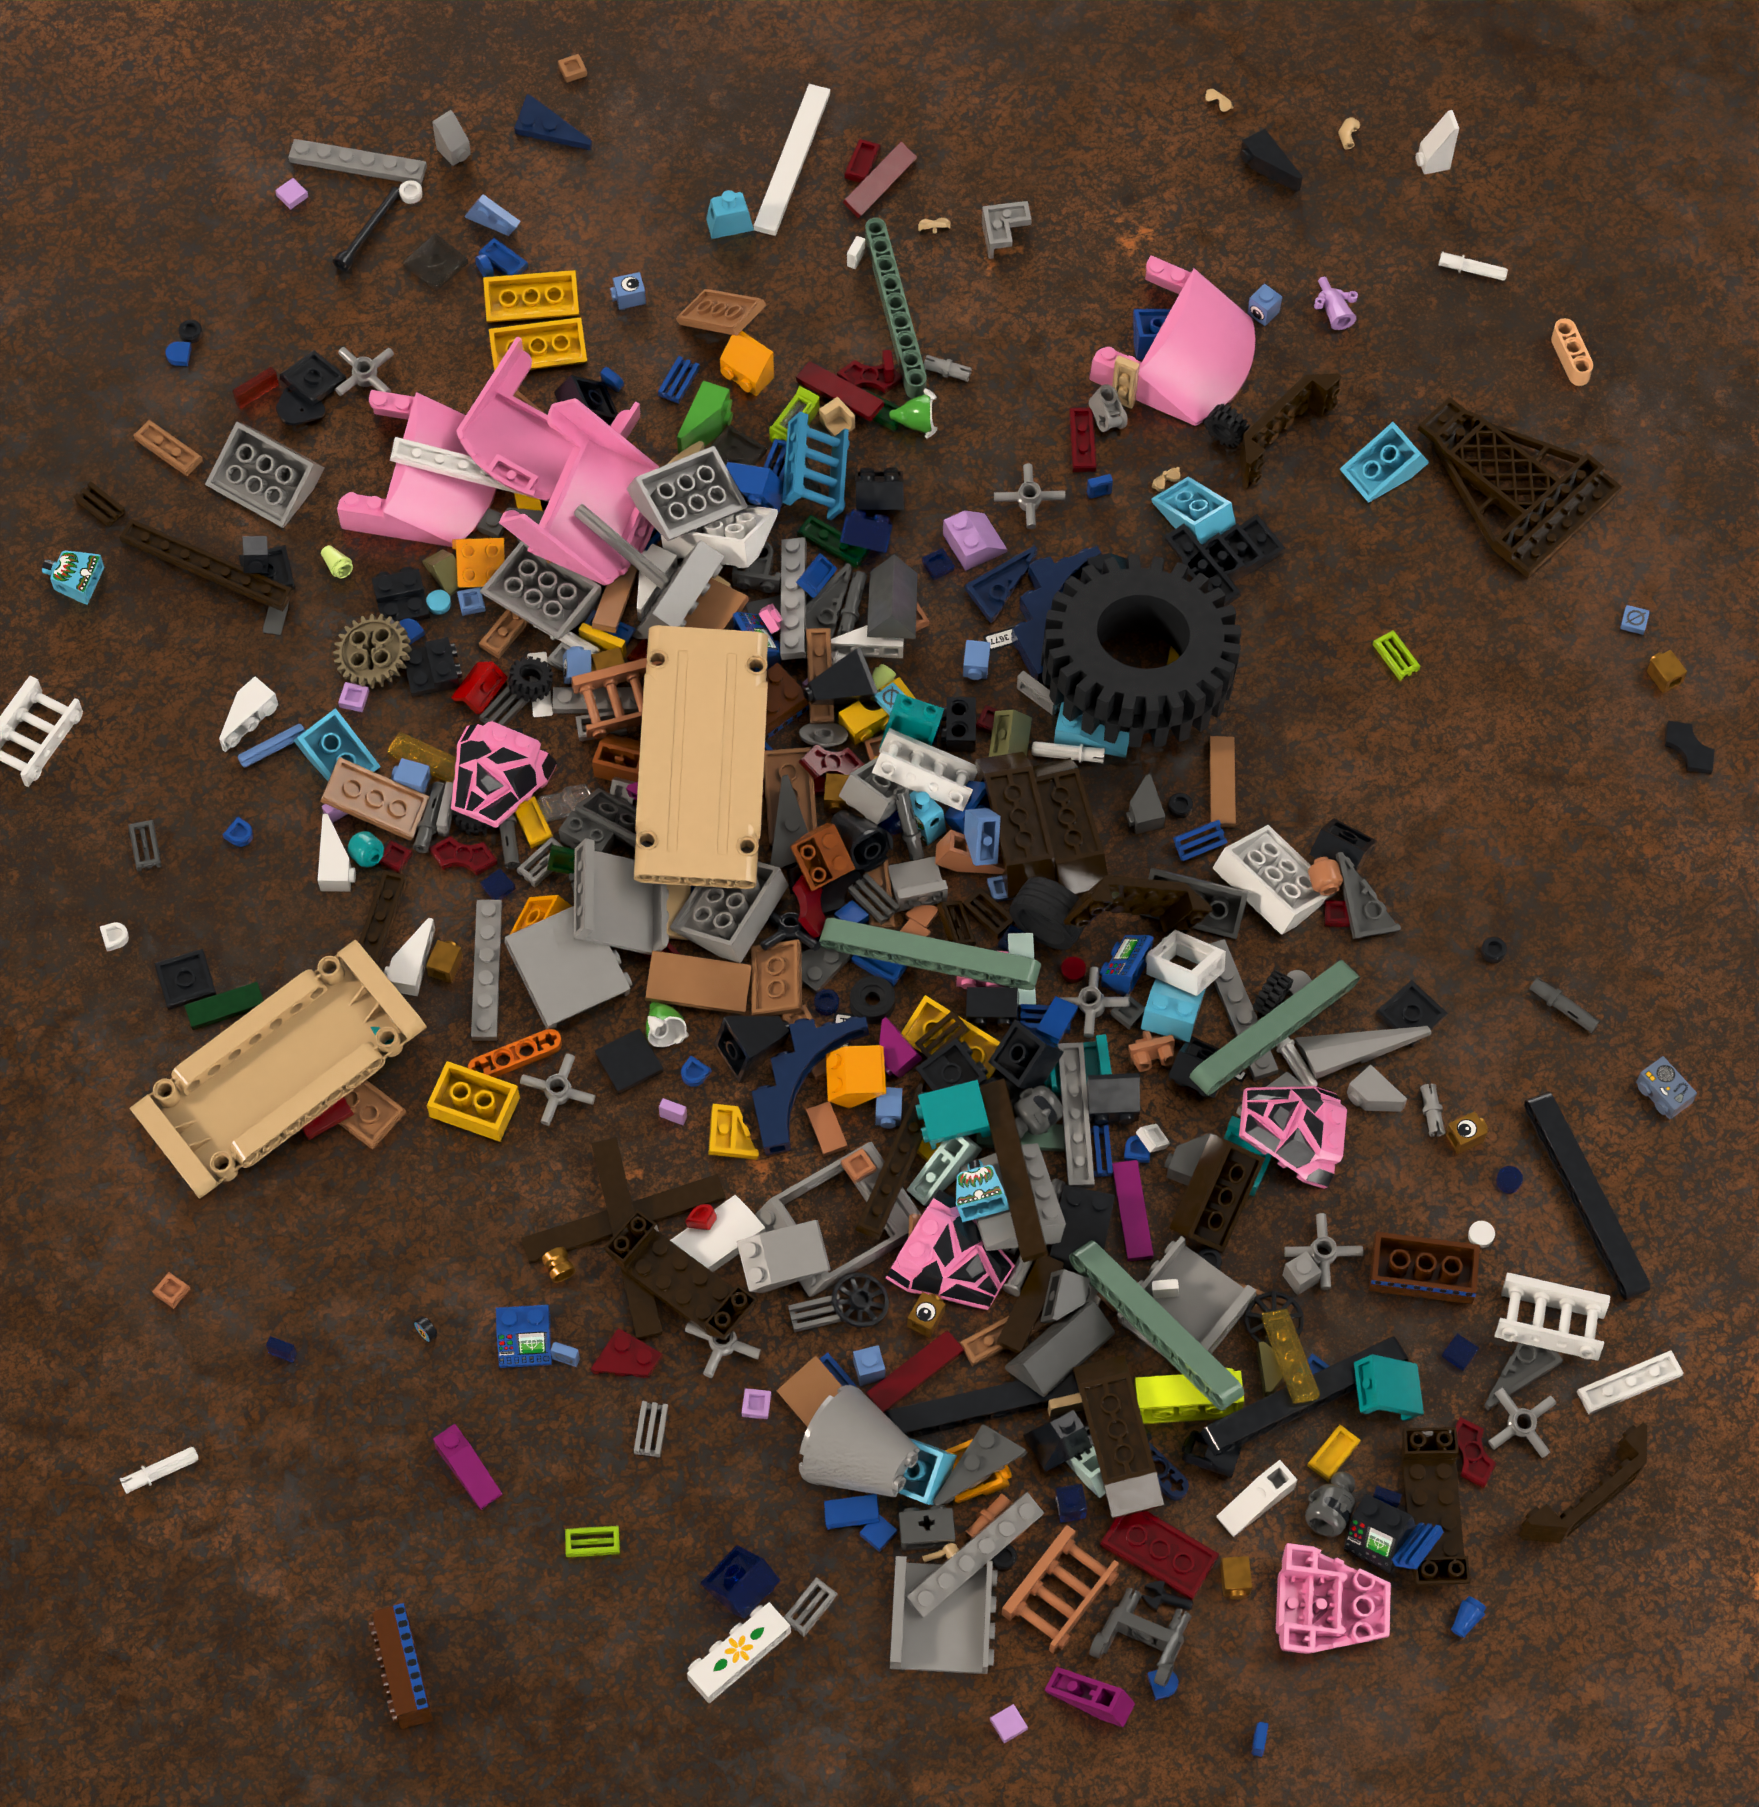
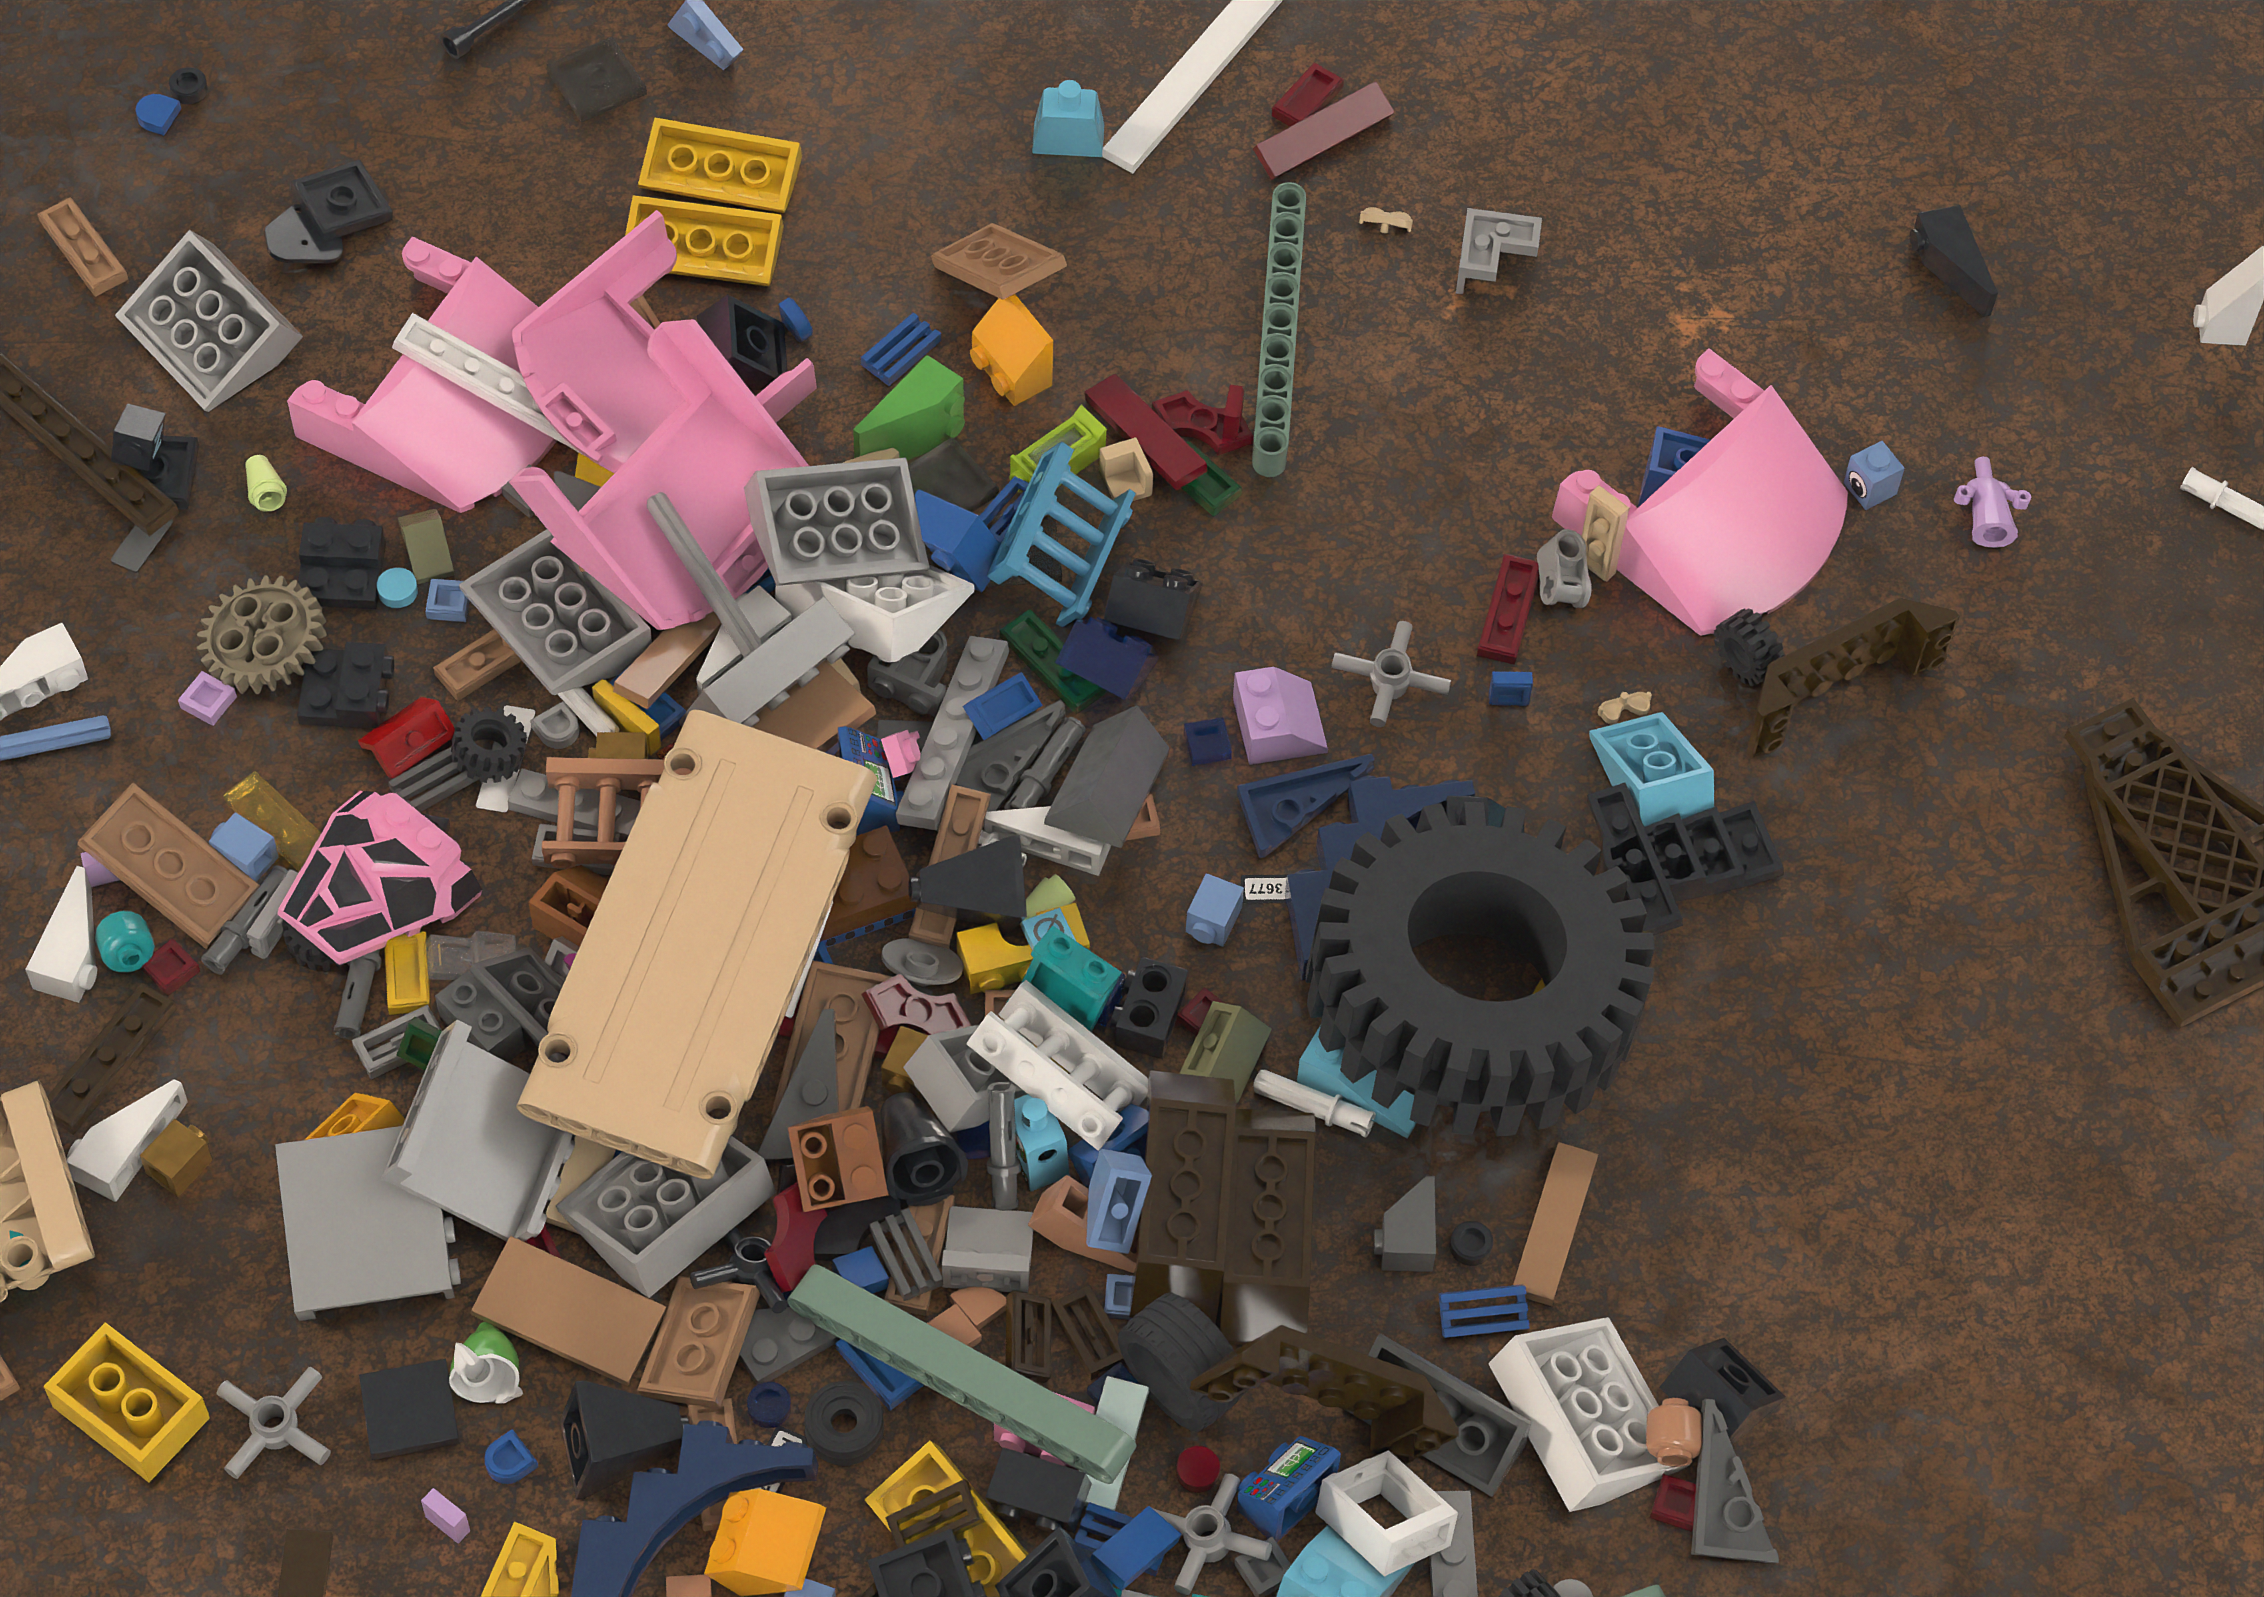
camera: 15 degrees right, 5 degrees down
clear red tile [233,367,279,409] -> none
medium azure slope [293,708,381,781] -> none
light grey bar [335,347,394,396] -> none
blue tile [399,619,425,645] -> none
dark red tile [429,836,498,876] -> none
light orange bracket [452,538,505,588] -> none
orange beam [468,1029,562,1078] -> none
light grey plate [471,900,502,1041] -> none
blue tile [475,253,494,277] -> none
blue tile [478,238,528,276] -> none
clear blue tile [480,868,516,900] -> none
medium blue brick [563,646,592,684] -> none
medium blue brick [610,272,646,310] -> none
white tile [847,236,865,269] -> none
magenta slope [879,1017,923,1078] -> none
bright green hat [889,388,938,439] -> none
light grey pin [924,355,972,382] -> none
light grey tile [1017,671,1060,715] -> none
tan piece [1205,89,1234,112] -> none
tan arm [1338,117,1360,150] -> none
medium azure slope [1340,422,1429,502] -> none
lime tile [1373,630,1421,681] -> none

